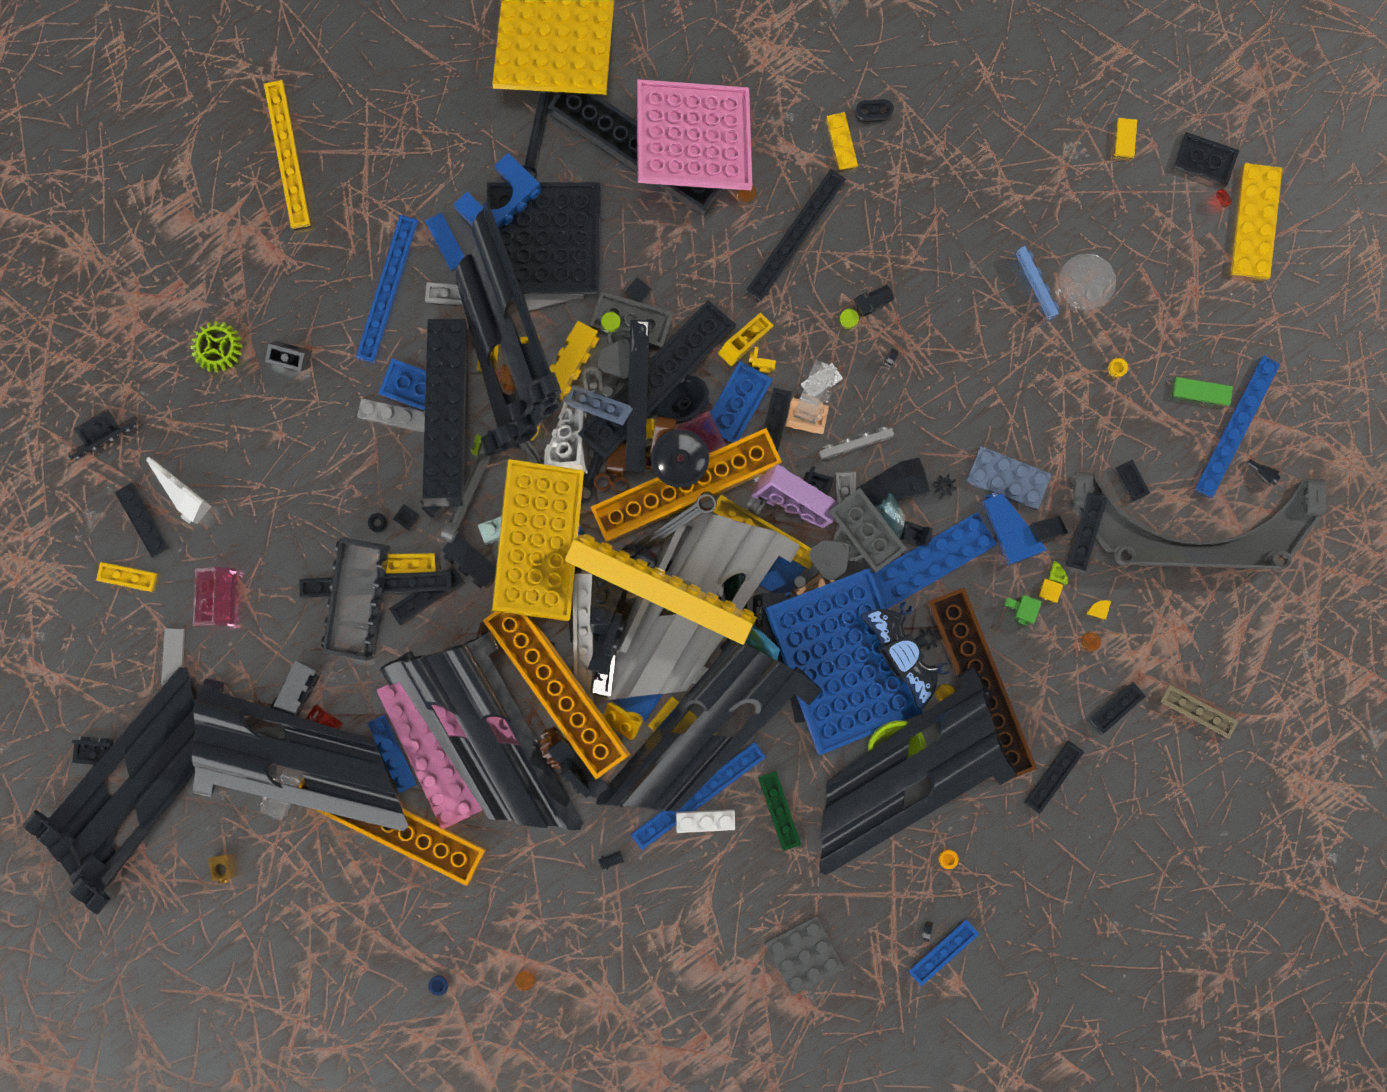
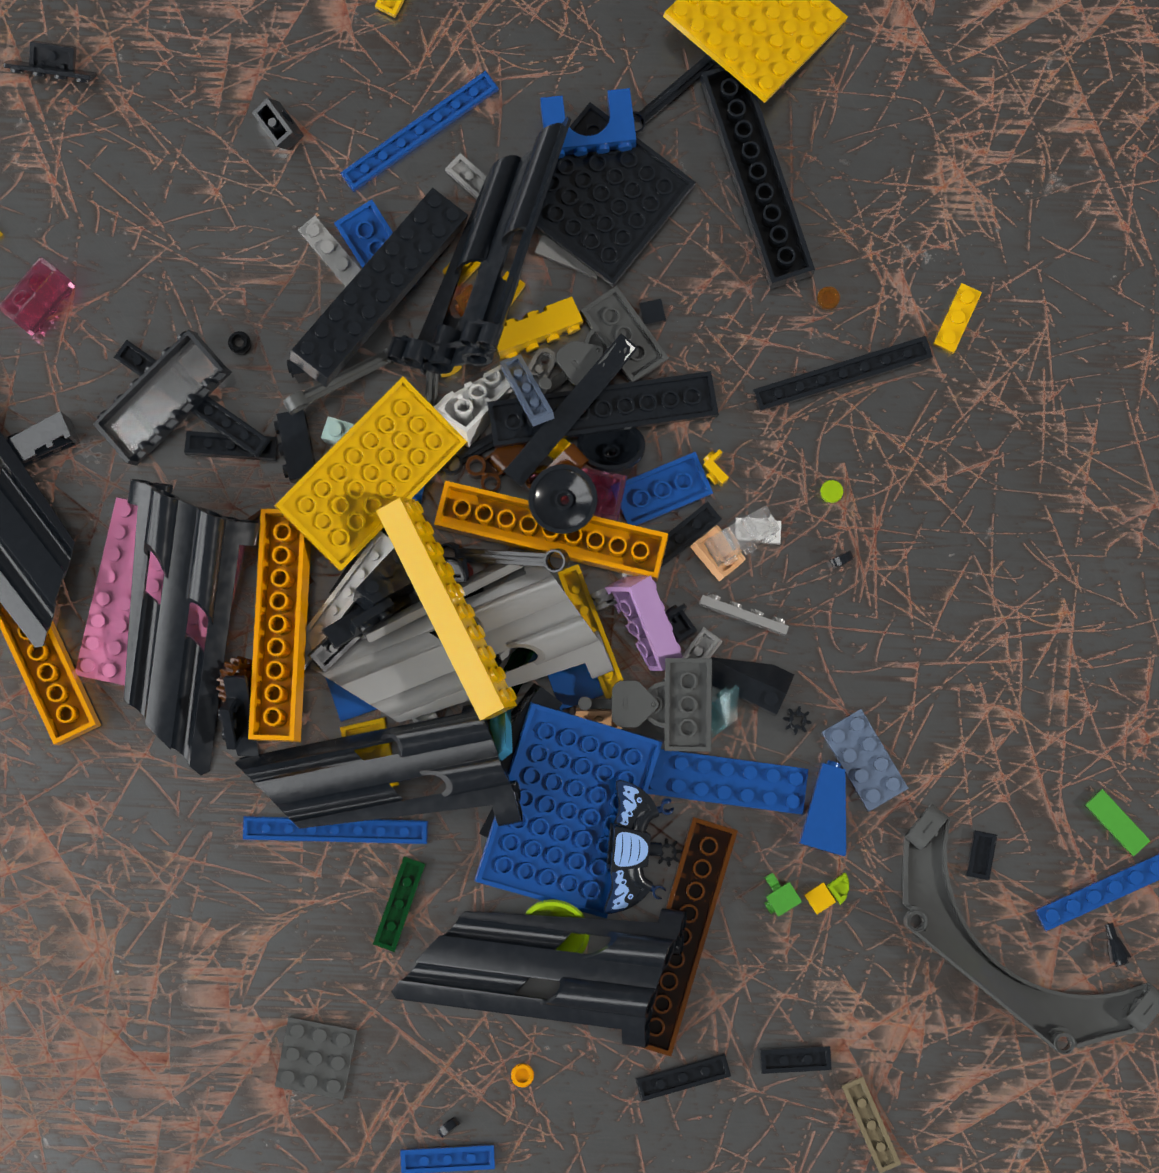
camera: 40 degrees right, 0 degrees up
black plate [114,483,170,558] -> none
white wedge [146,457,212,524] -> none
lime gear [190,321,243,373] -> none
clear red bracket [306,704,343,729] -> none
blue plate [367,715,418,793] -> none
yellow plate [377,553,436,574] -> none
black plate [393,504,420,531] -> none
blue tile [425,212,465,271] -> none
lime tile [471,434,483,456] -> none
clear orange tile [515,971,535,991] -> none
black pin [598,850,624,871] -> none
lime tile [601,312,620,332] -> none
yellow plate [603,702,643,740] -> none
bright pink plate [637,79,752,190] -> none
white plate [676,809,735,833] -> none
yellow slope [718,313,774,367] -> none
black piece [853,285,894,317] -> none
black plate [856,99,894,121] -> none
black bracket [900,521,933,546] -> none
yellow tile [935,683,955,702] -> none
medium blue plate [1016,246,1059,320] -> none
black tile [1029,516,1068,543] -> none
clear tile [1058,254,1116,311] -> none
black plate [1066,492,1108,571] -> none
clear orange tile [1081,632,1101,652] -> none
yellow tile [1086,600,1111,620] -> none
yellow tile [1108,358,1128,378] -> none

